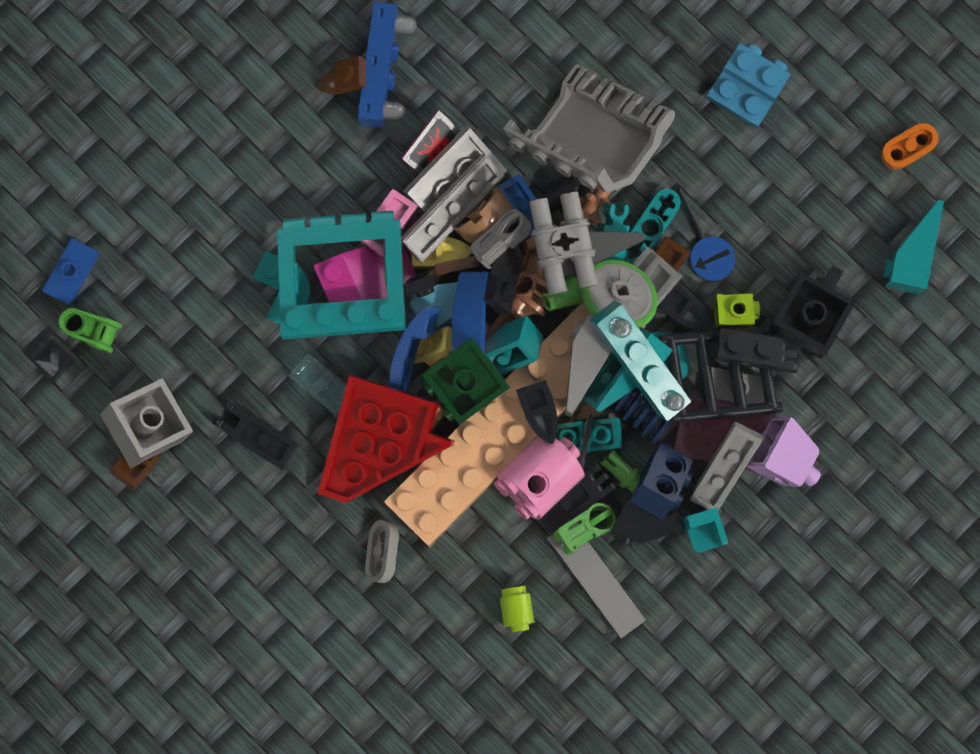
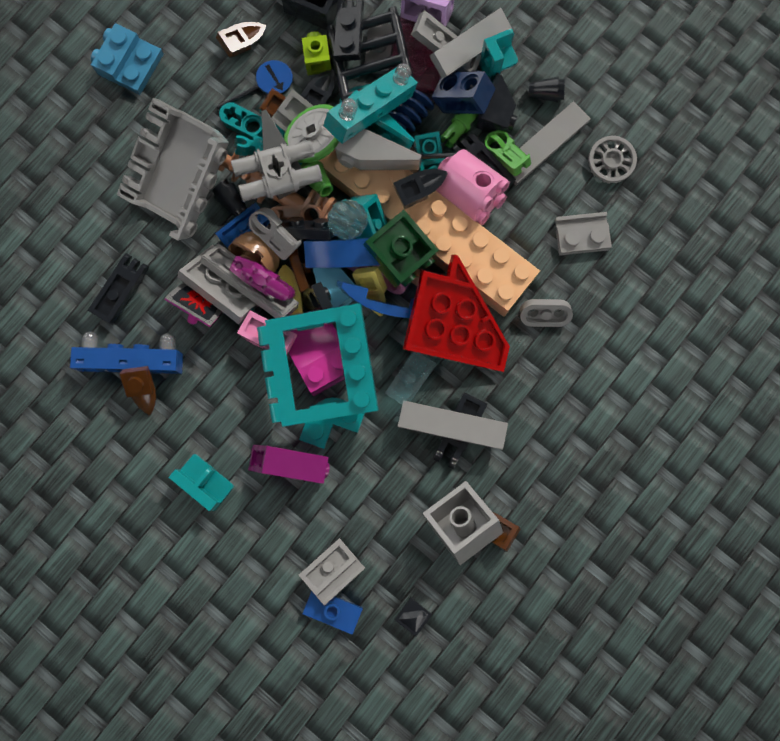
camera: 90 degrees left, 0 degrees up
bright green piece [59,308,122,353] -> none
lime brick [499,586,535,633] -> none
none -> black hinge [87,253,149,325]
none -> teal panel [168,454,234,512]
none -> plate [216,22,266,58]
none -> magenta hinge [229,256,295,301]
none -> magenta slope [248,445,330,484]
none -> light grey plate [299,538,365,606]
none -> clear light blue piece [327,199,368,240]
none -> light grey tile [398,400,508,450]
none -> light grey tile [429,8,513,79]
none -> black cone [529,76,565,102]
none -> light grey plate [554,212,612,255]
none -> light grey wheel [588,136,637,184]

